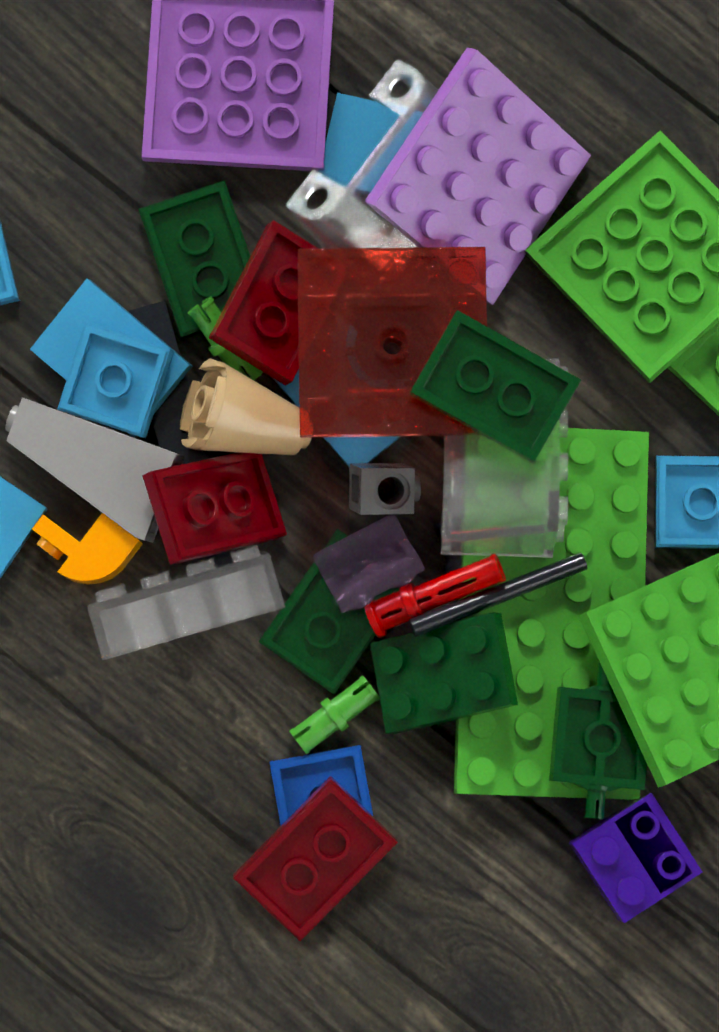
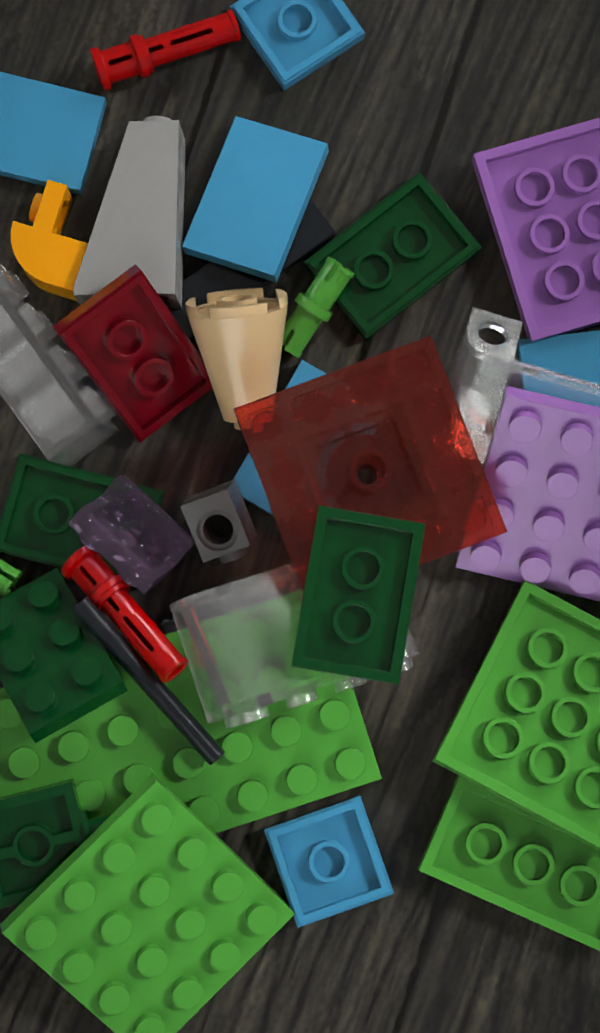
camera: 65 degrees right, 0 degrees up
dark azure tile [57,322,174,438] -> none
dark red plate [209,220,349,386] -> none

